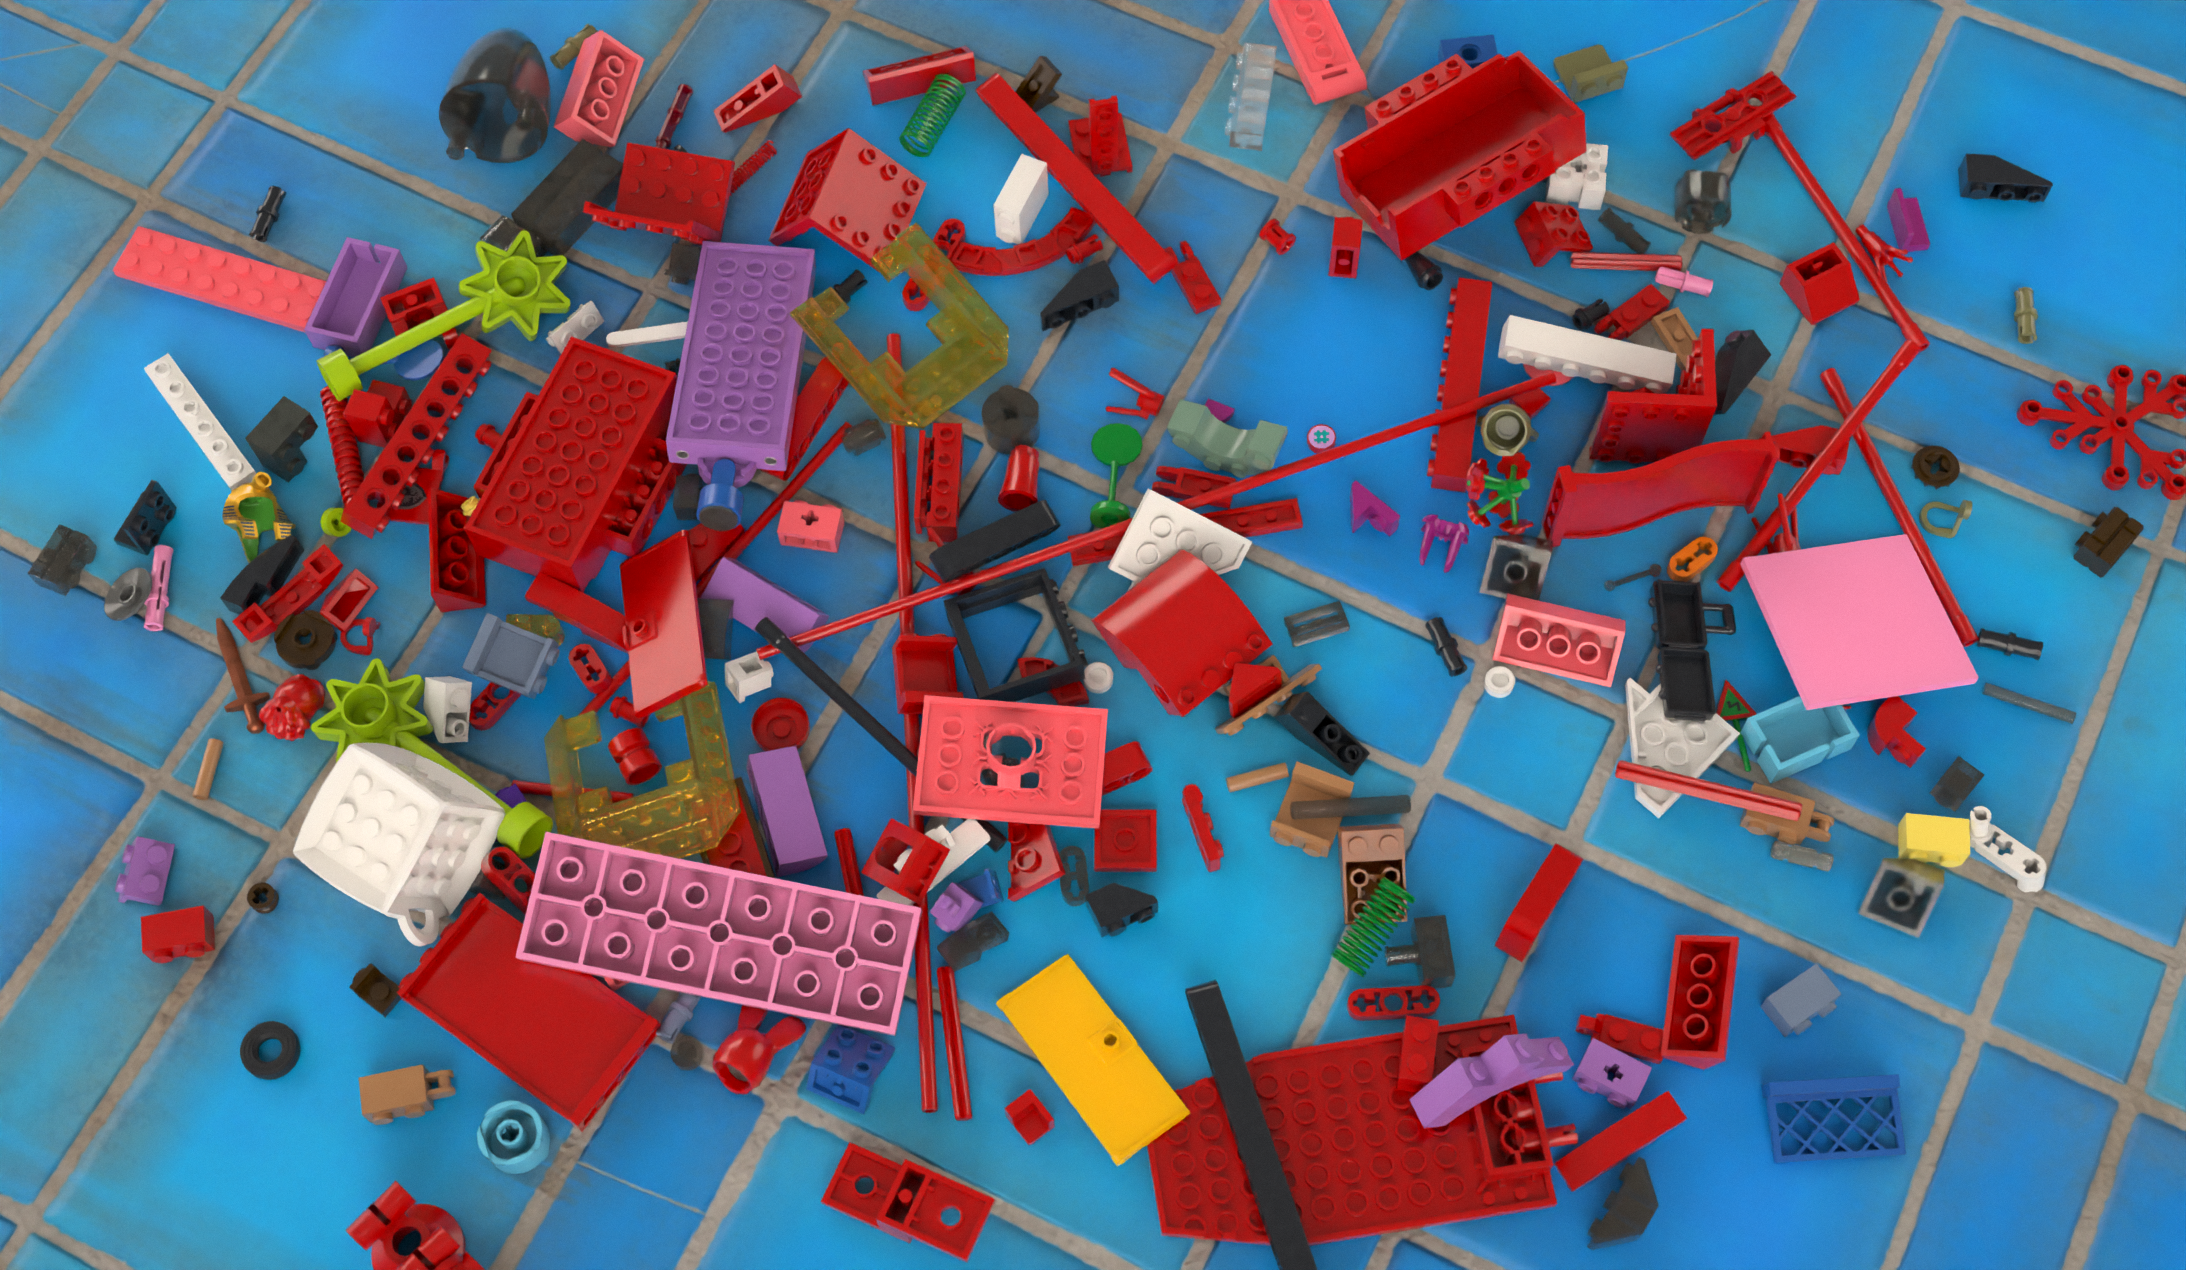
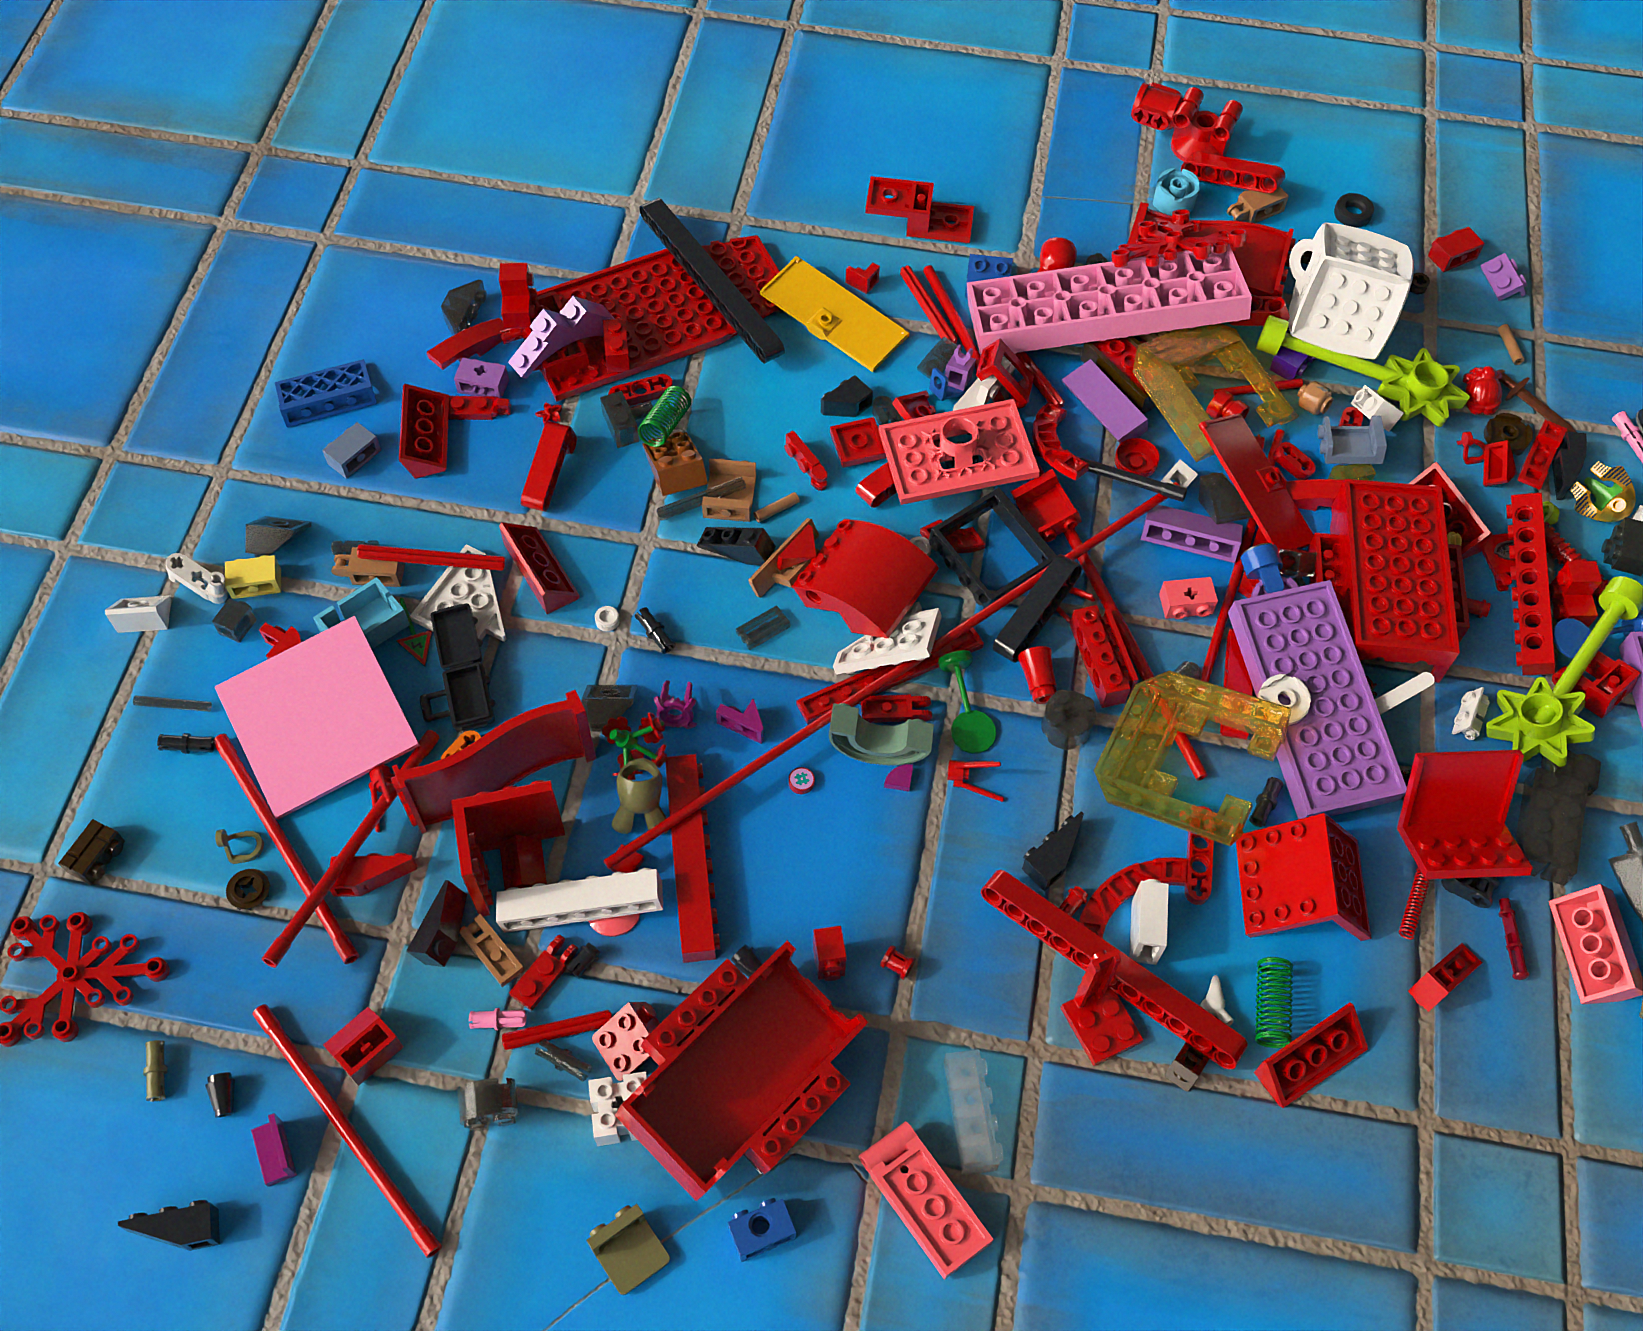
camera: 160 degrees right, 5 degrees down
red hinge [1164,240,1221,314] -> none
coral slope [1492,594,1626,687] -> none
red piece [1670,71,1797,161] -> none
red piece [1855,225,1913,282] -> none
none -> white slope [105,595,171,633]
none -> black cone [205,1072,235,1118]
none -> red brick [499,263,537,329]
none -> red slope [499,522,580,614]
none -> red plant [535,402,562,426]
none -> red tile [1032,403,1089,481]
none -> red plant [1112,209,1247,267]
none -> red beam [1181,152,1286,193]
none -> white animal [1200,975,1234,1026]
none -> white tile [1258,674,1311,726]
none -> clear smoke brick [1279,549,1317,577]
none -> medium nougat head [1297,381,1333,415]

